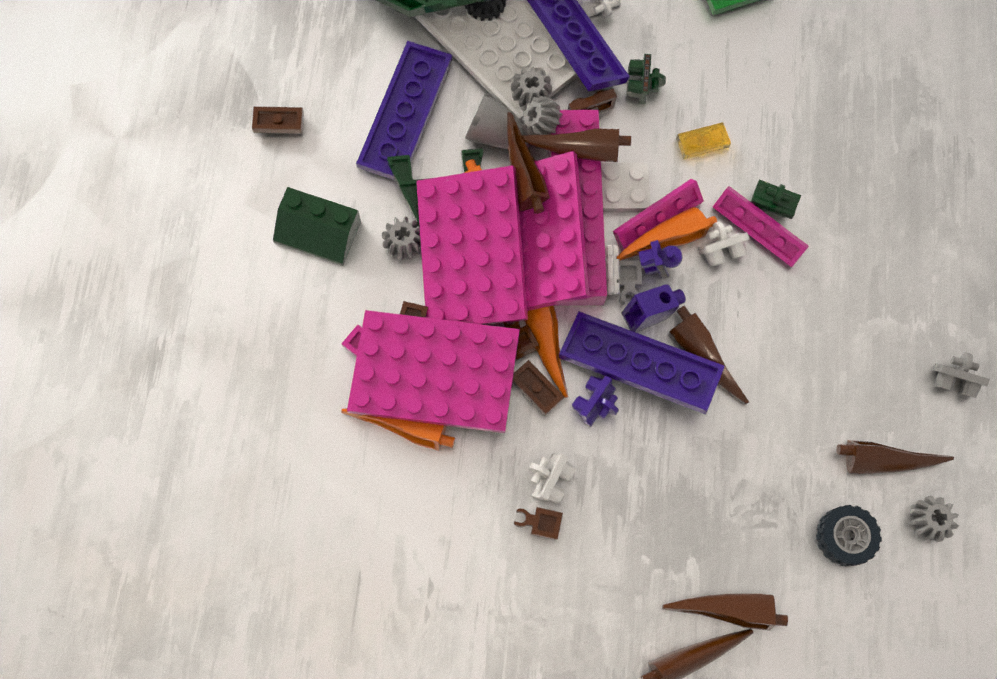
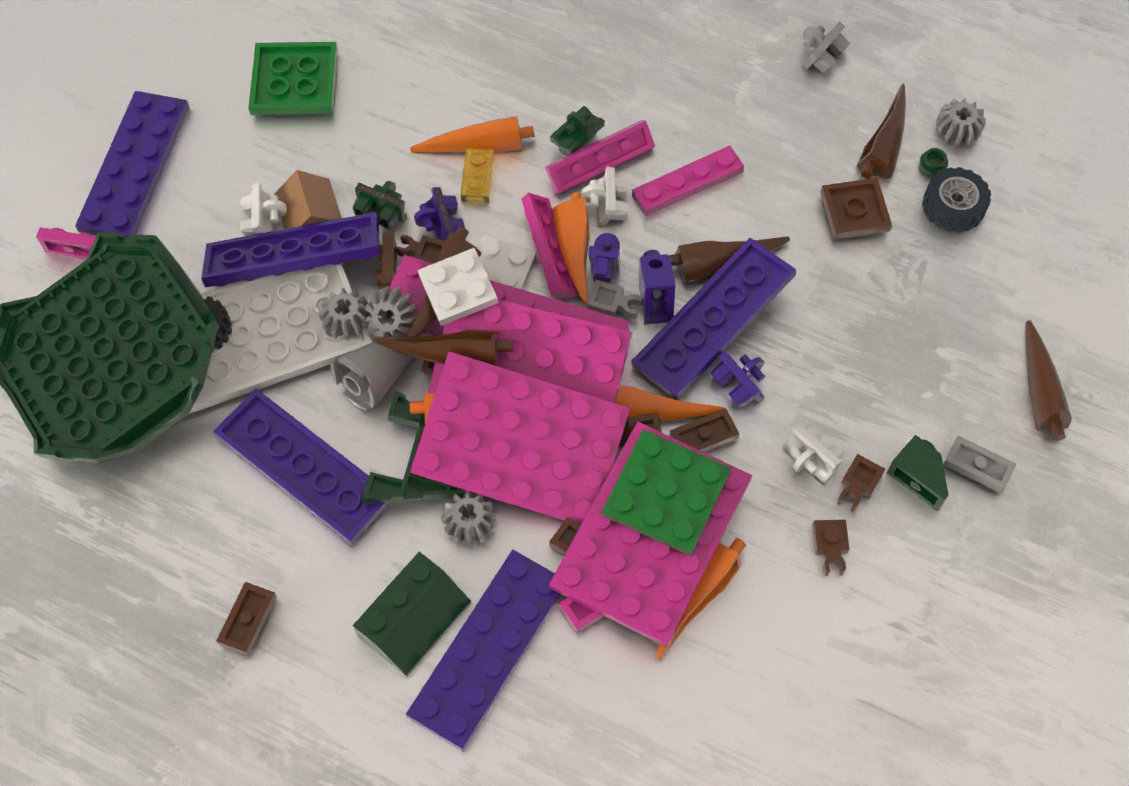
camera: 65 degrees left, 10 degrees down
white axle [605,245,620,295] -> none
reddish brown piece [662,593,788,631] -> none
none -> medium nougat slope [274,170,341,229]
none -> reddish brown plate [396,235,445,263]
none -> dark purple plate [406,549,562,752]
none -> orange piece [410,116,535,153]
none -> dark purple hips [414,187,465,241]
none -> white plate [417,248,498,326]
none -> green plate [602,429,732,556]
none -> dark pink plate [632,145,744,217]
none -> reddish brown plate [812,520,850,576]
none -> reddish brown plate [820,178,892,240]
none -> dark green slope [887,435,949,511]
none -> dark green plate [919,148,948,176]
none -> light grey plate [943,436,1016,494]

